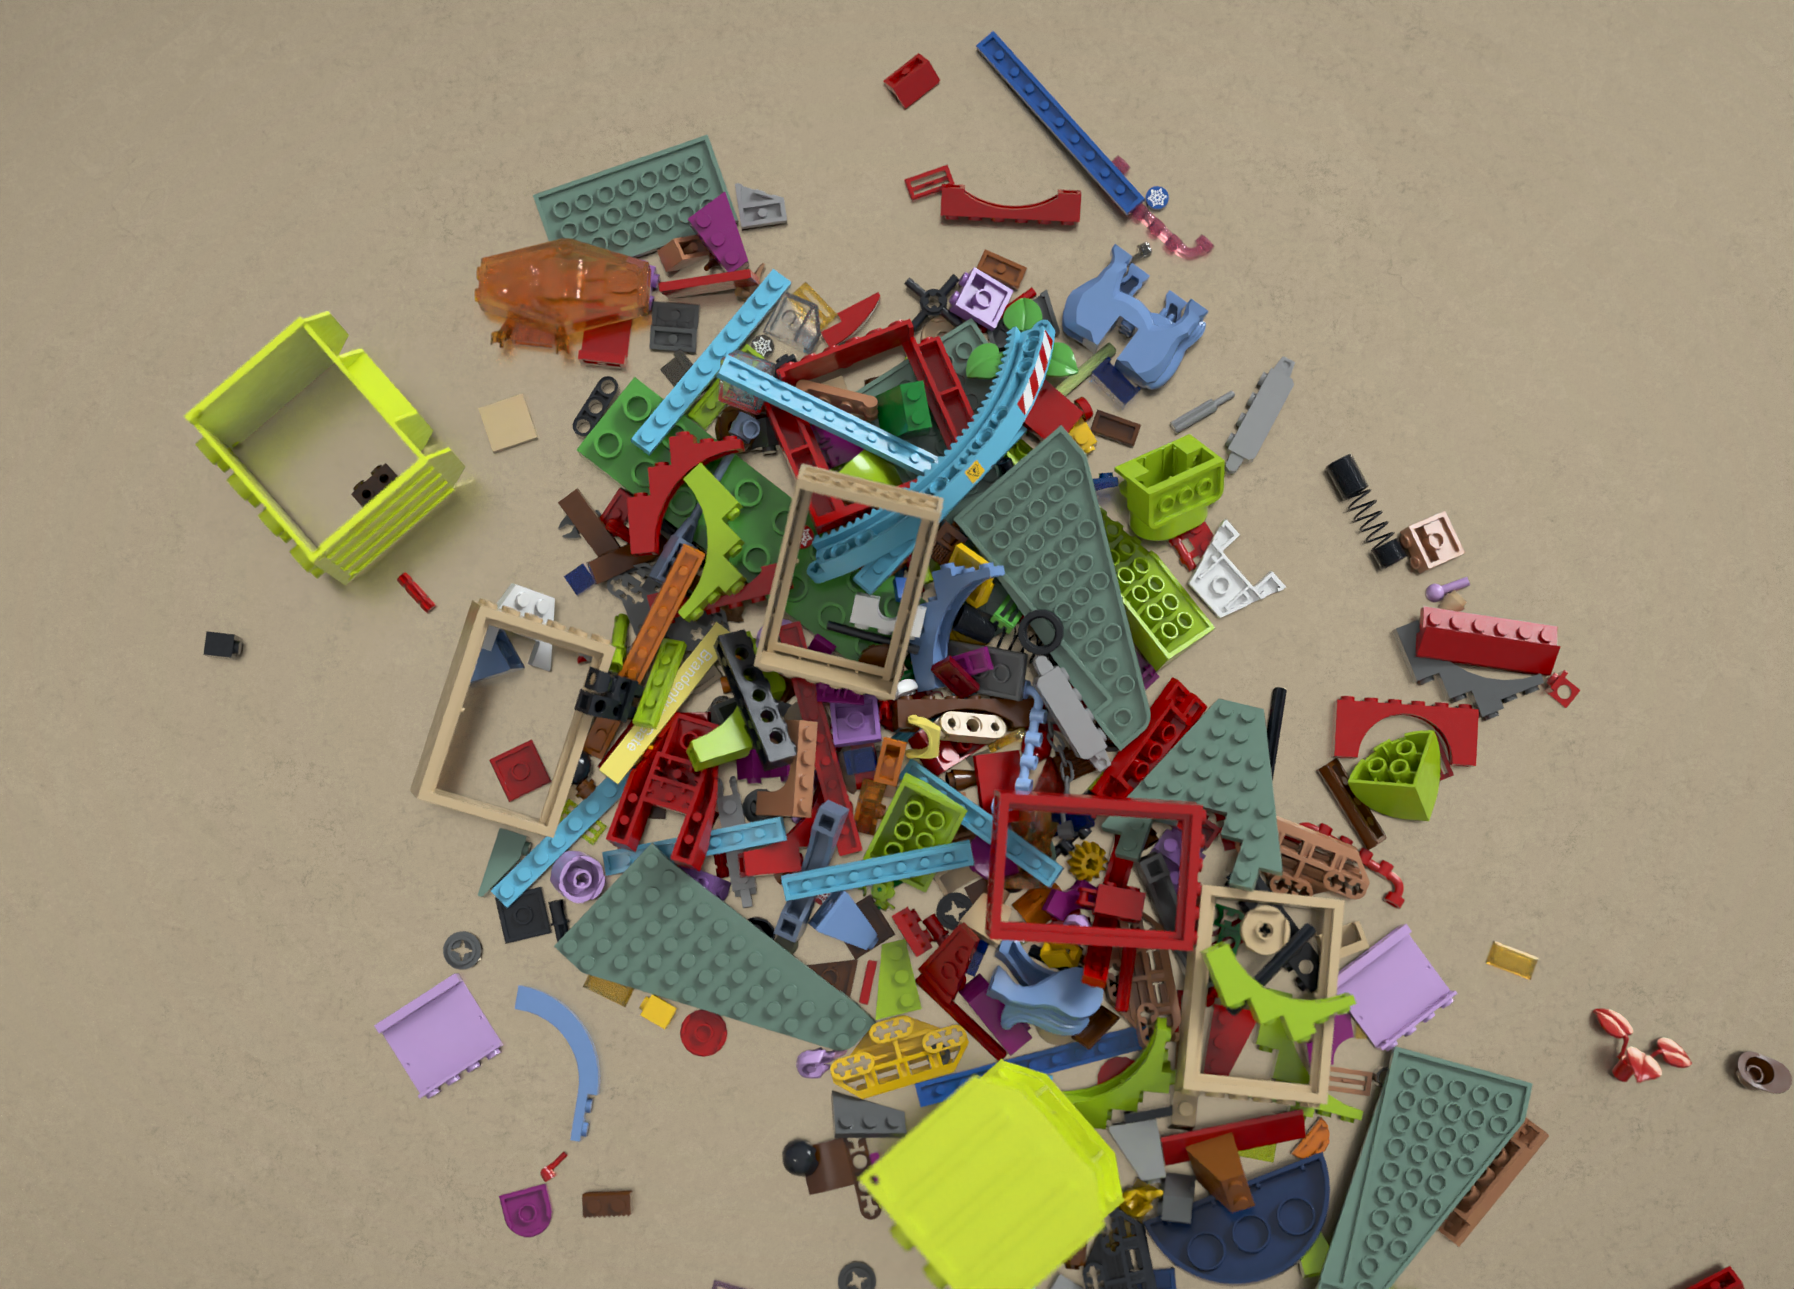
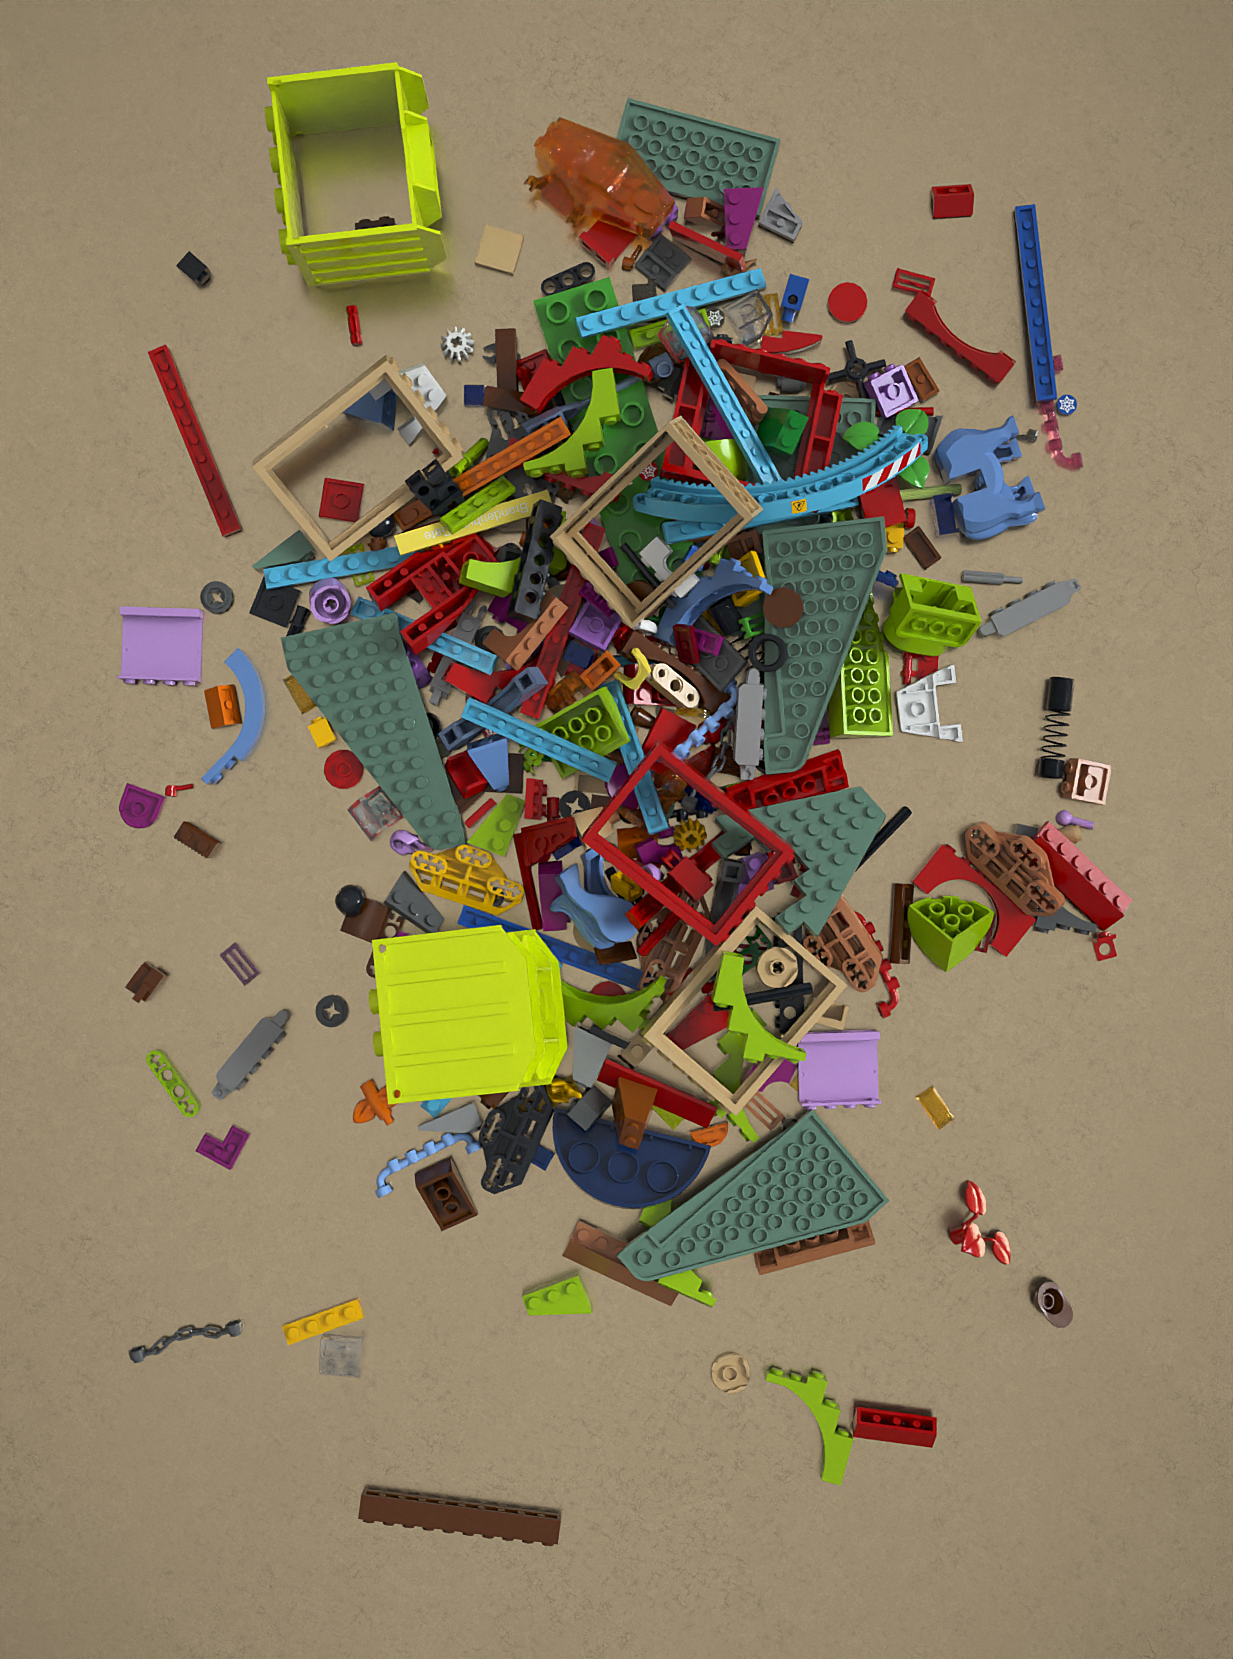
camera: 35 degrees right, 5 degrees up
none -> red plate [148,345,242,537]
none -> orange panel [204,684,241,729]
none -> clear slope [347,786,404,841]
none -> white gear [440,327,474,362]
none -> red panel [445,750,488,799]
none -> dark orange hand [622,245,643,270]
none -> magenta plate [655,824,675,839]
none -> reddish brown tile [763,587,804,628]
none -> light grey brick [777,376,806,391]
none -> blue torso [780,274,809,323]
none -> red tile [827,282,868,323]
none -> nougat connector [965,821,1065,917]

